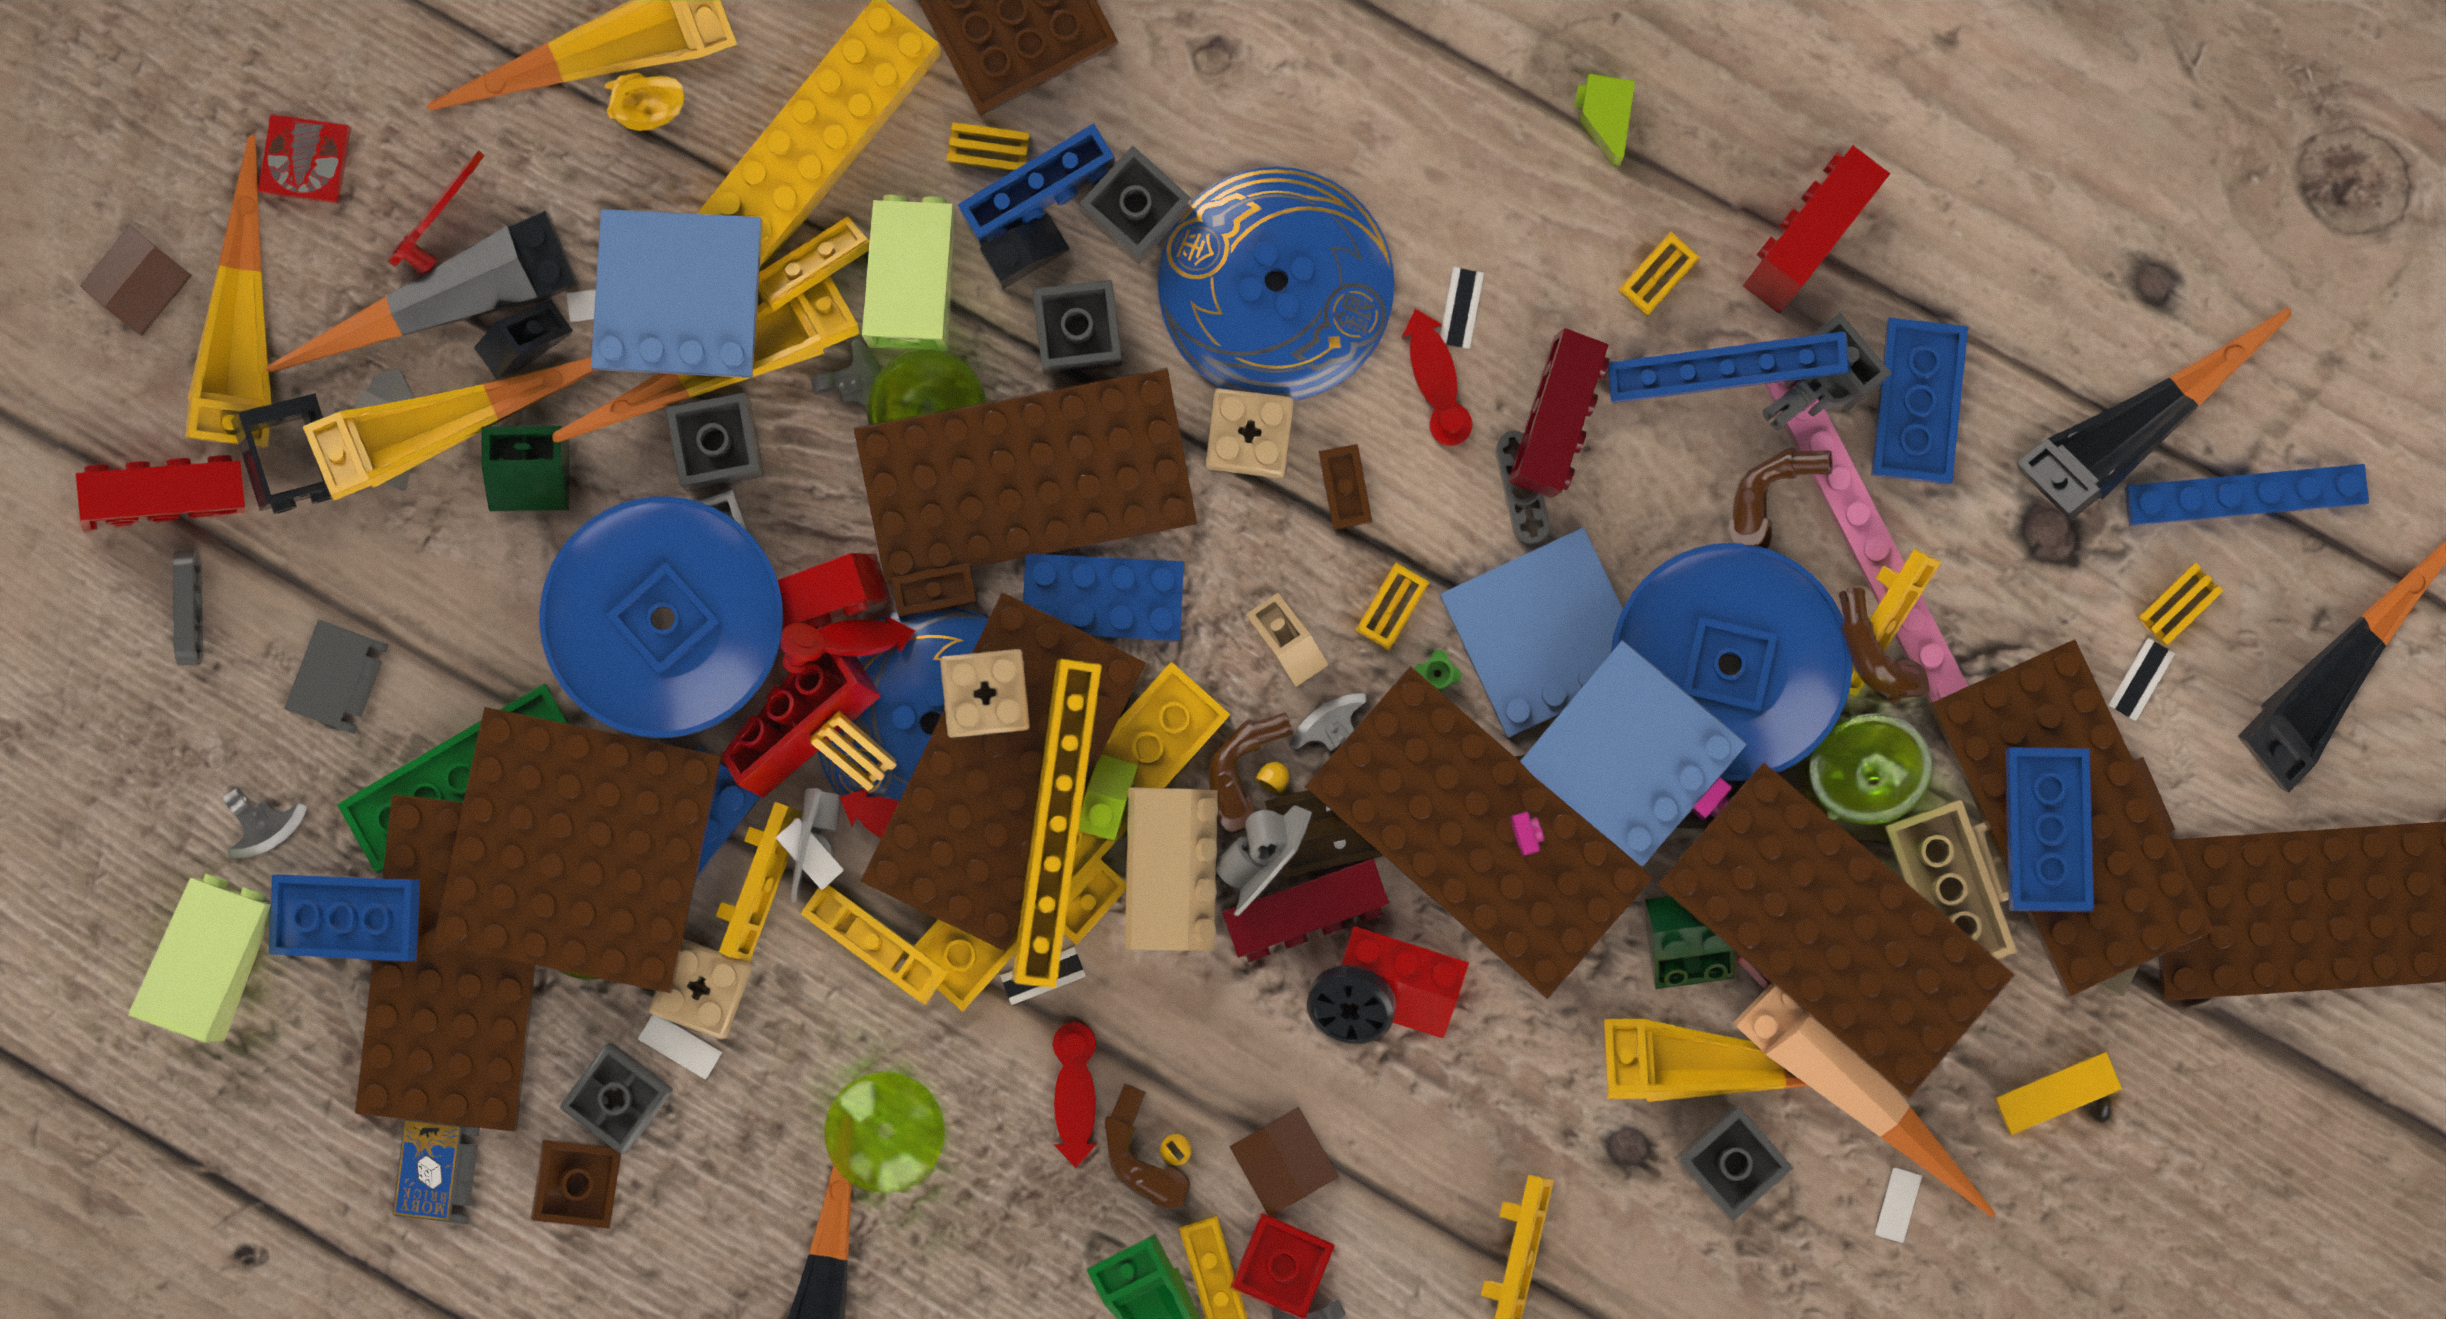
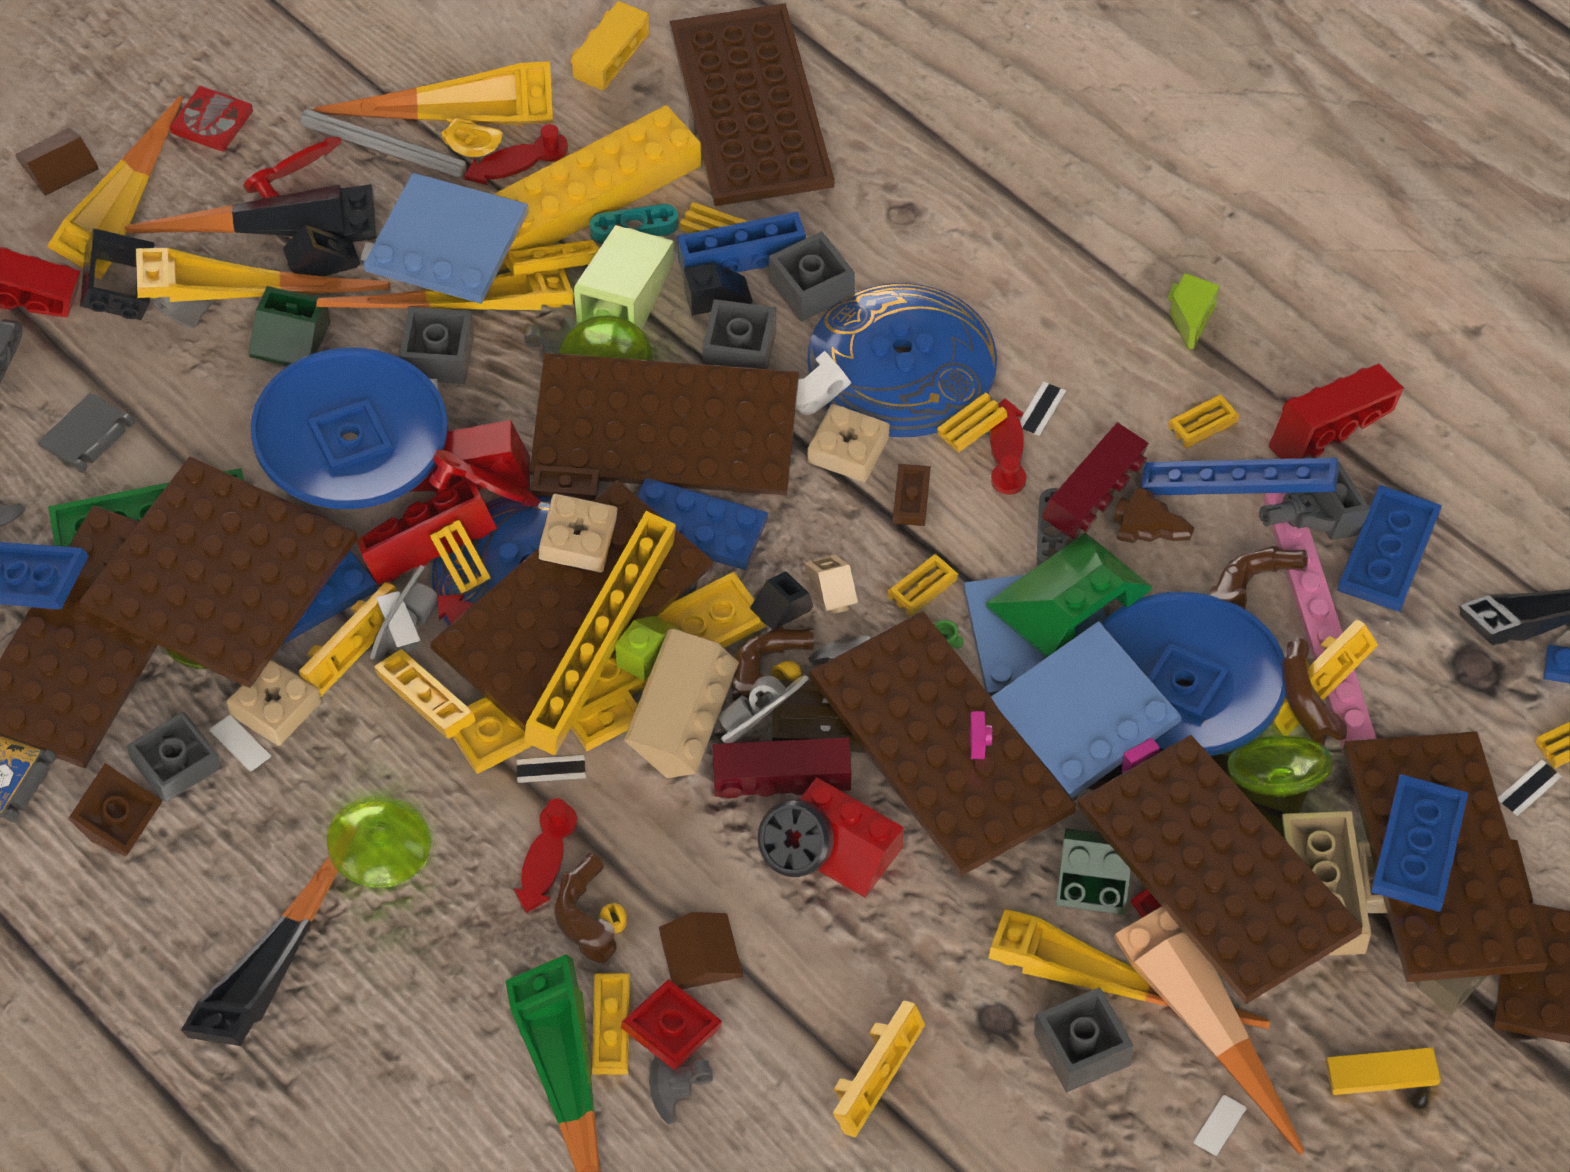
camera: 15 degrees right, 30 degrees down
none -> light grey axle [300,109,467,178]
none -> red brick [464,124,568,185]
none -> teal beam [590,204,679,244]
none -> black slope [750,571,813,630]
none -> white leg [796,351,851,415]
none -> yellow tile [937,392,1007,453]
none -> green slope [986,532,1152,658]
none -> reddish brown rock [1114,487,1194,543]

